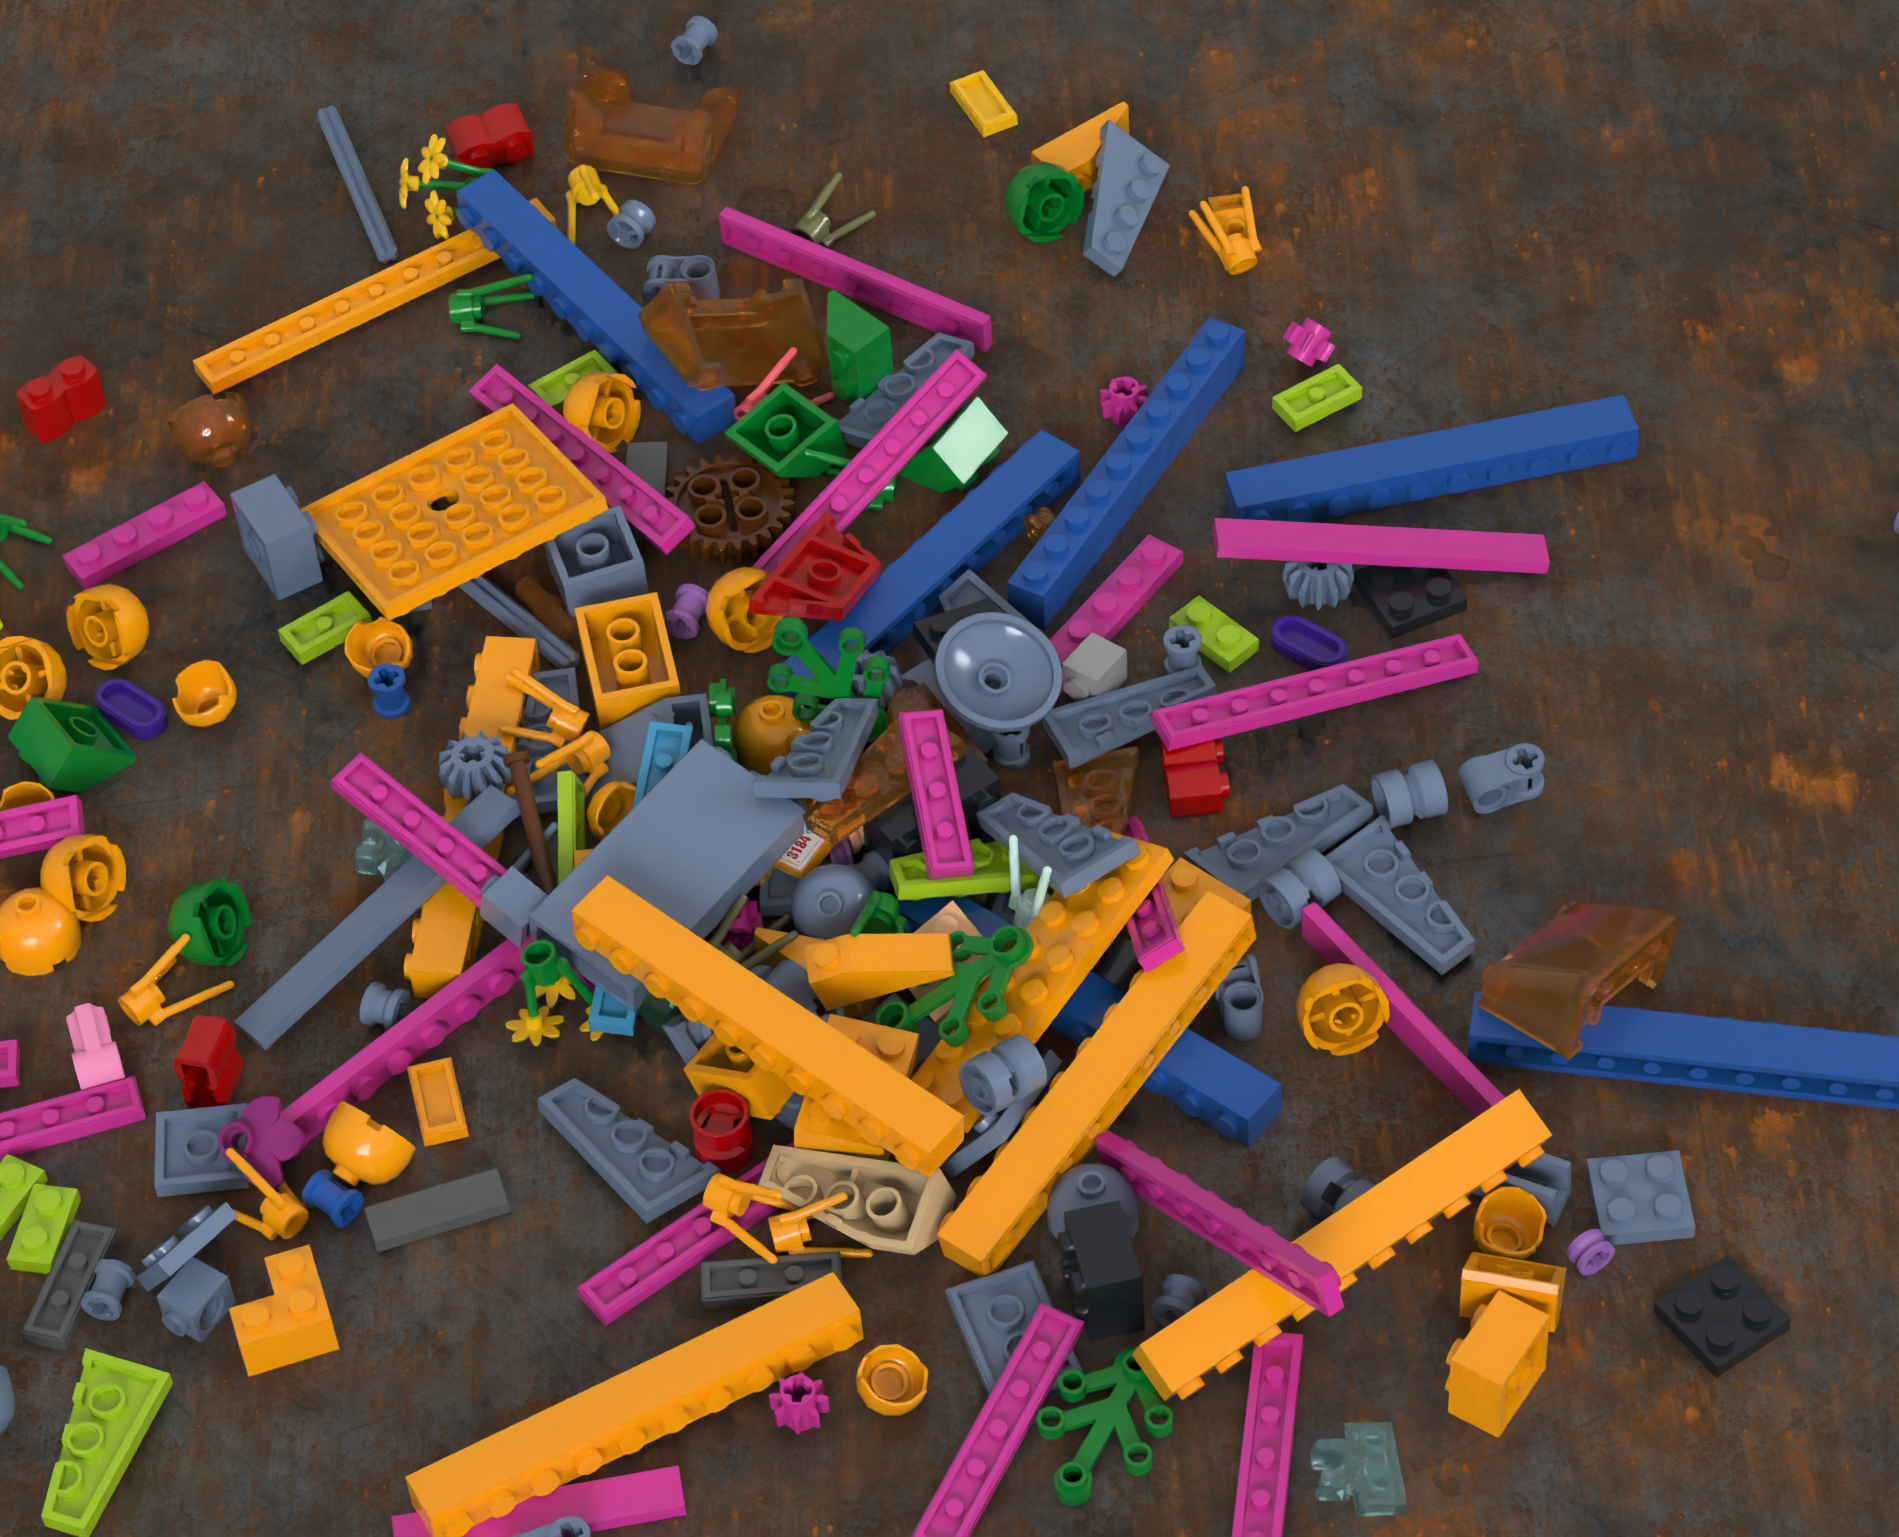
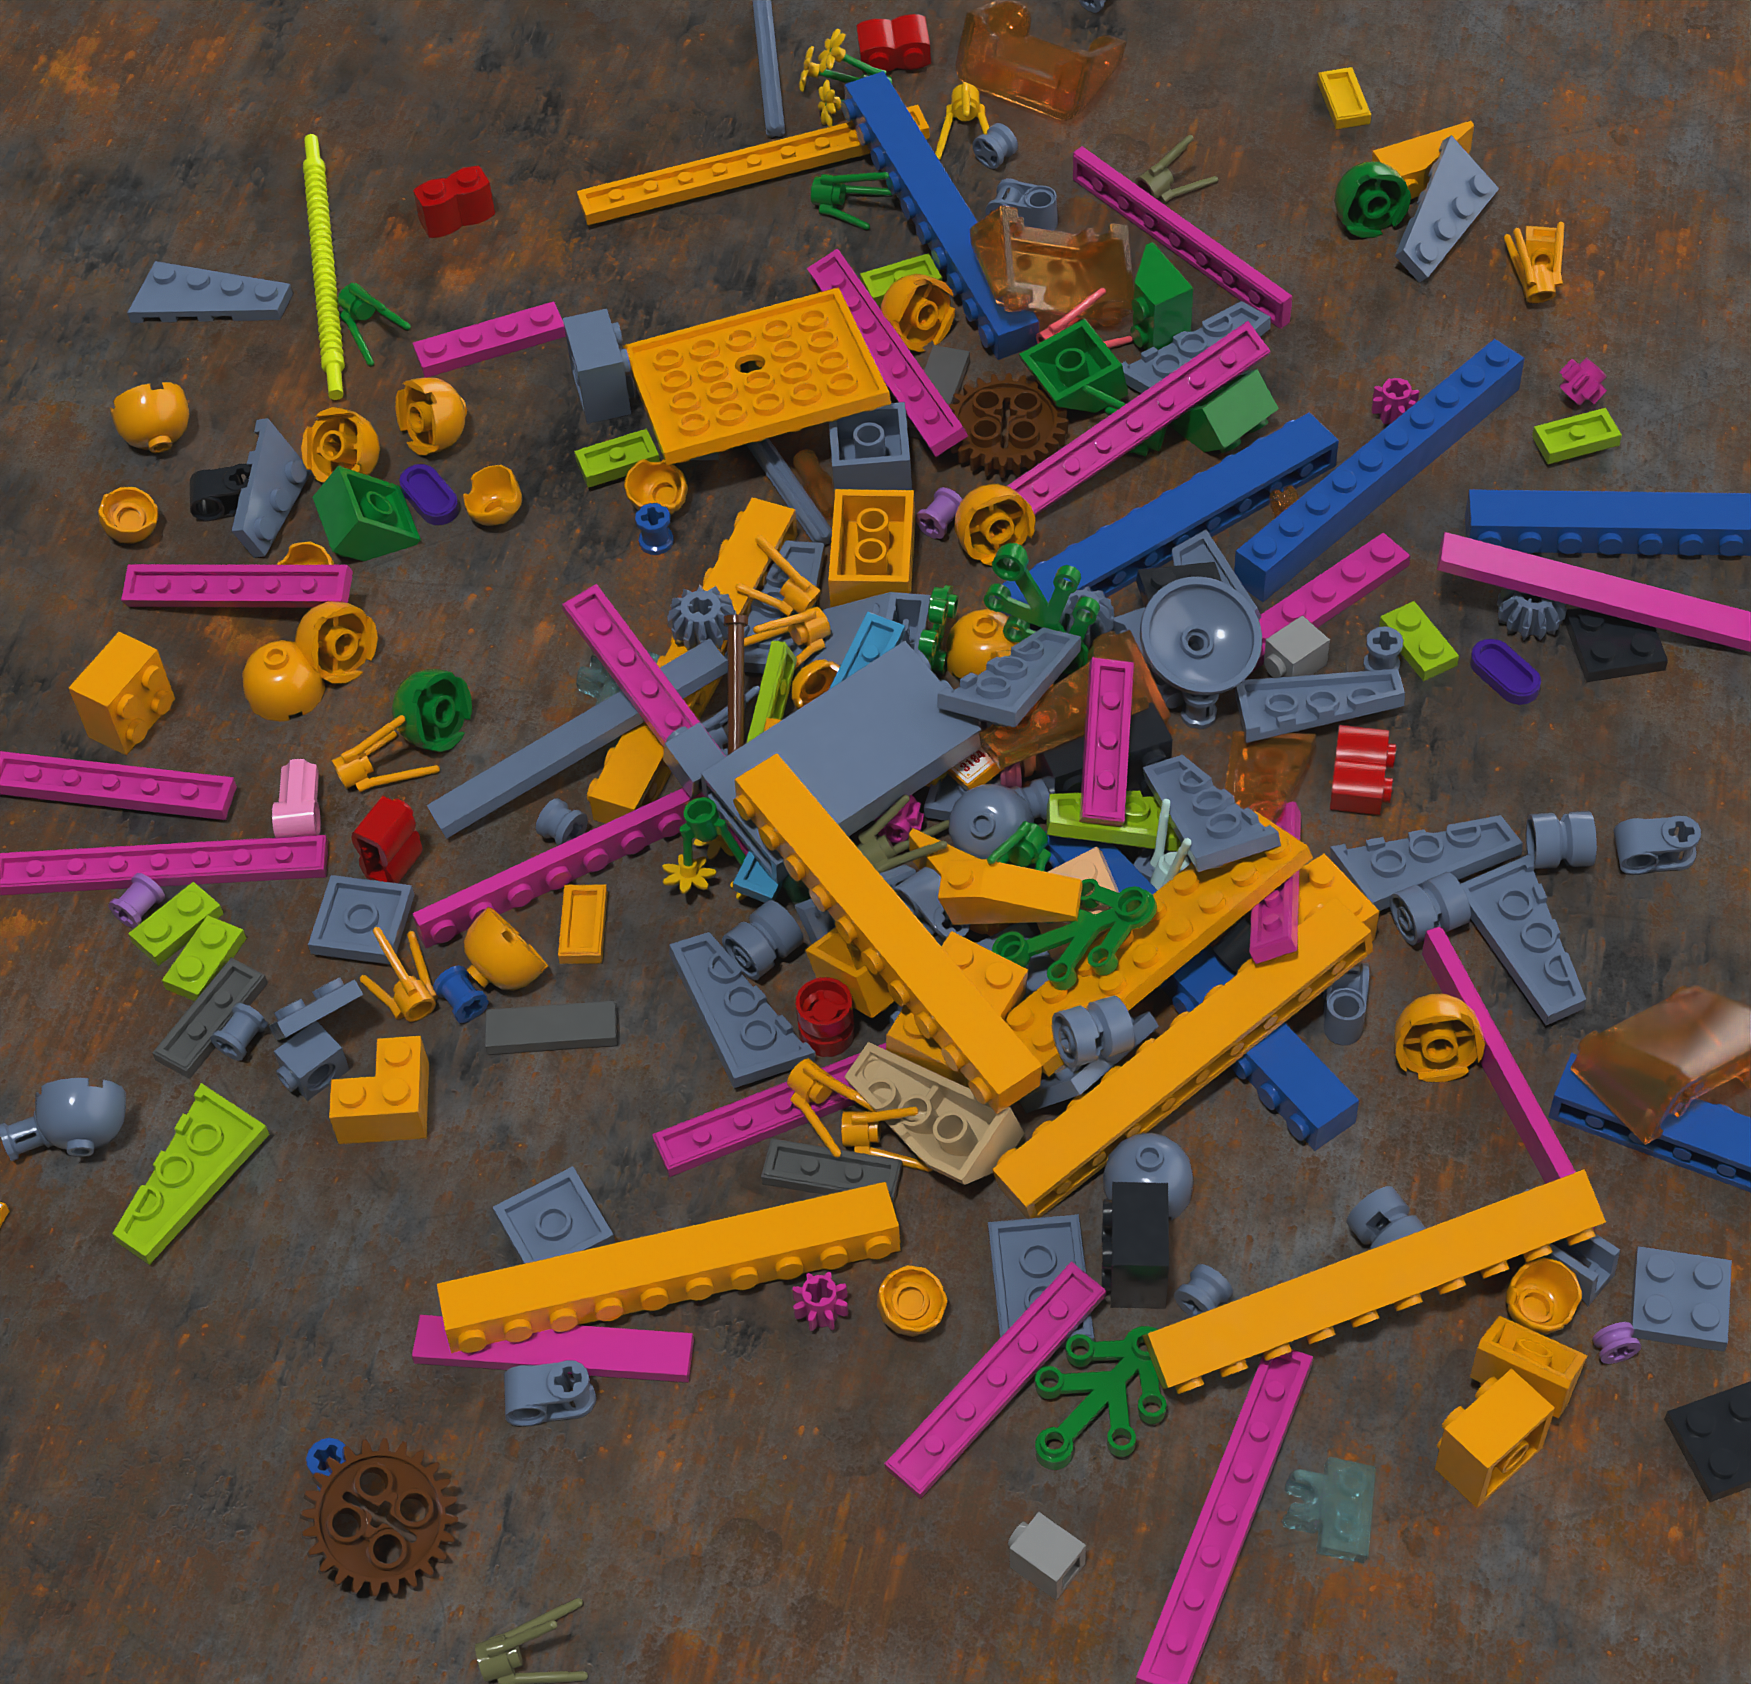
camera: 15 degrees right, 5 degrees up
clear orange cylinder [168,392,252,468] -> none
magenta plate [218,1096,307,1188] -> none
red wing [748,512,882,621] -> none
dark pink plate [1093,1130,1344,1317] -> none
dark pink tile [1150,634,1479,751] -> none
none -> sand blue plate [493,1166,615,1264]
none -> sand blue wheel [722,900,804,980]

